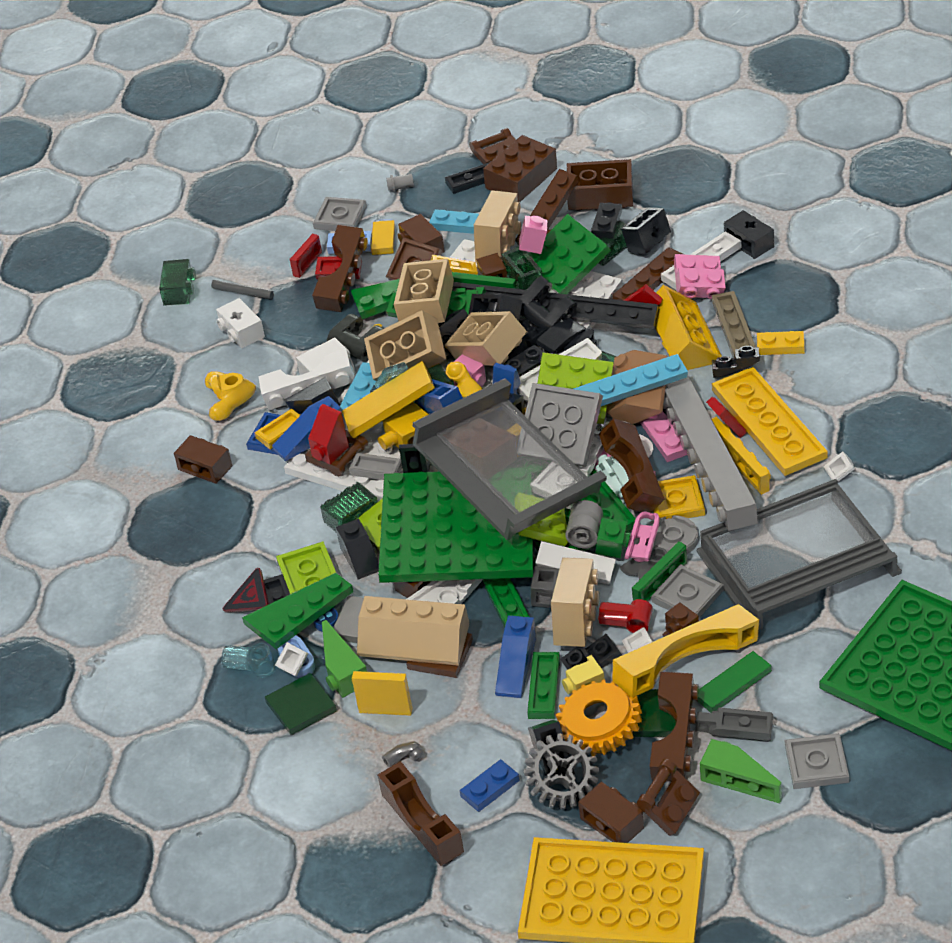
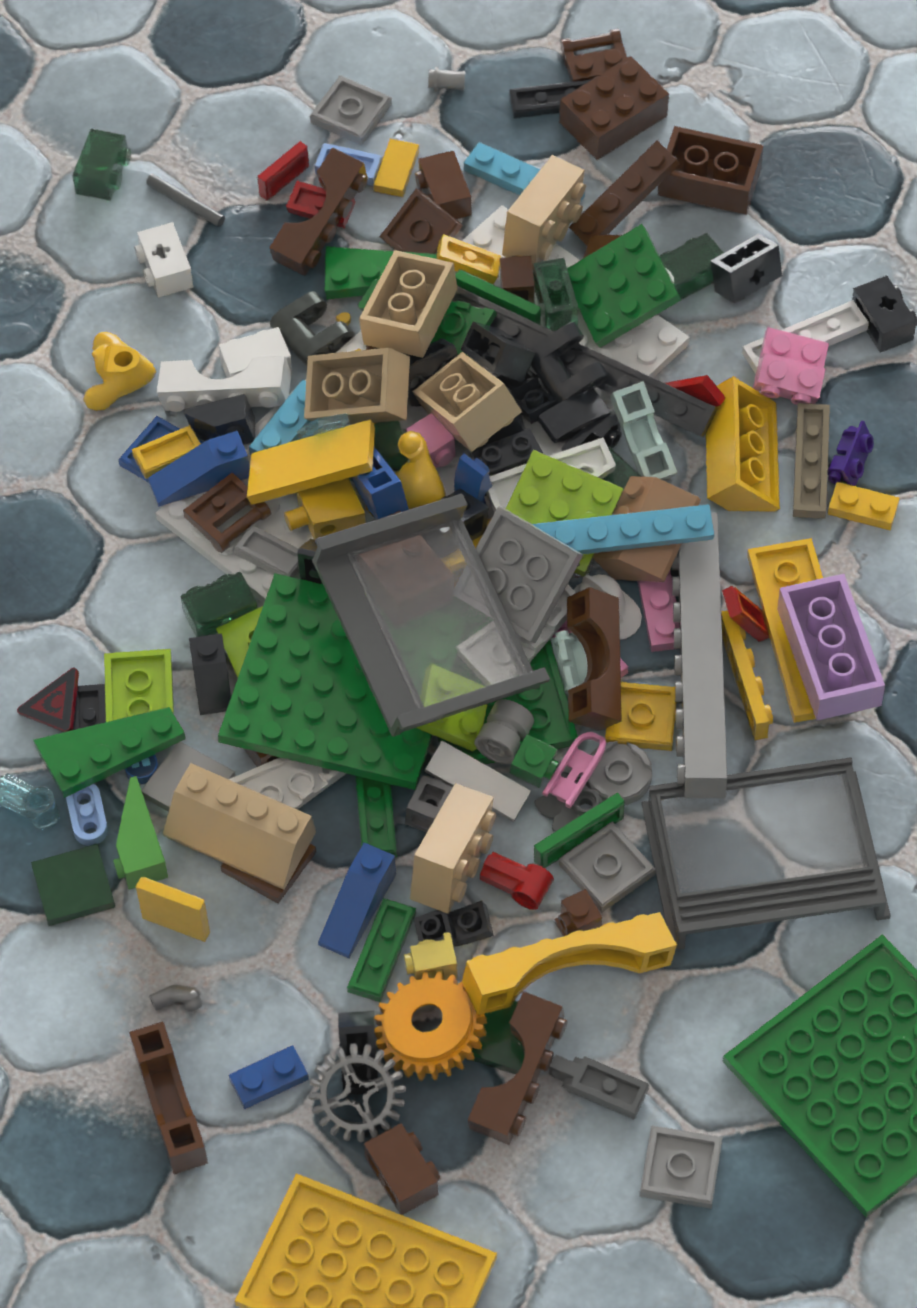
camera: 10 degrees right, 15 degrees up
reddish brown brick [174,435,233,484] -> none
white slope [275,642,309,677] -> none
red slope [308,404,349,465] -> none
bright pink brick [519,215,547,254] -> none
black plate [591,203,622,239] -> none
reddish brown plate [612,247,685,300] -> none
white slope [622,627,653,653] -> none
reddish brown plate [637,759,700,836] -> none
green tile [697,651,772,713] -> none
bright green slope [700,739,782,803] -> none
black slope [712,346,760,378] -> none
white slope [823,452,855,482] -> none
none -> light aqua arch [610,381,677,480]
none -> lavender brick [777,574,885,721]
none -> dark purple hinge [827,420,874,486]

